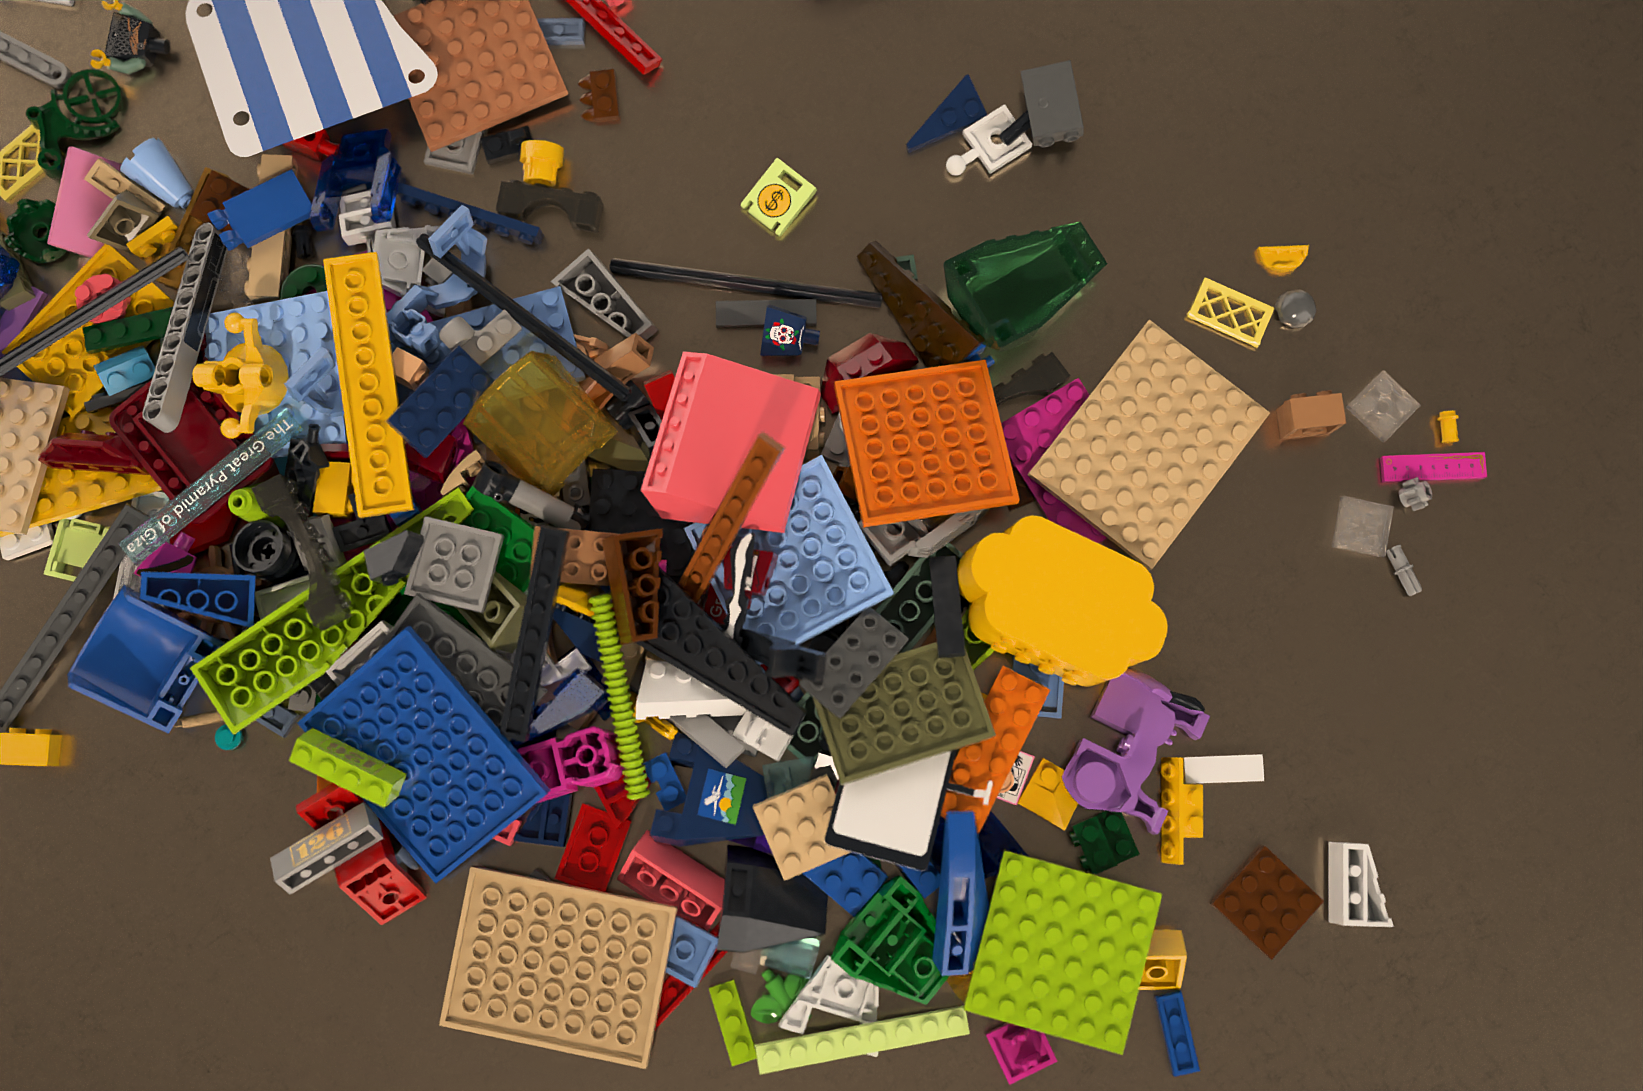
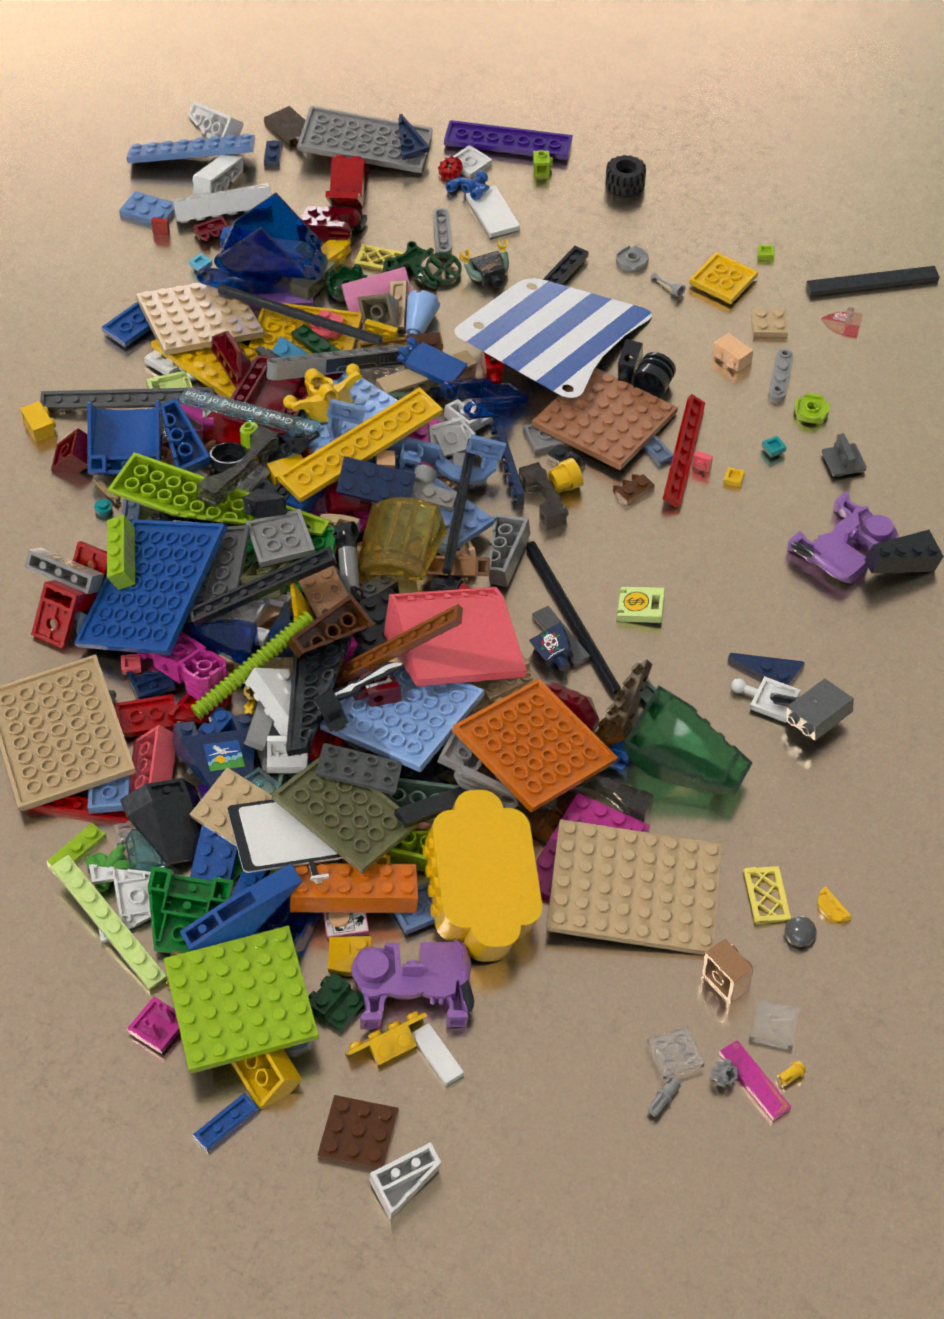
camera: 55 degrees right, 30 degrees down
none -> dark red slope [51,428,88,473]

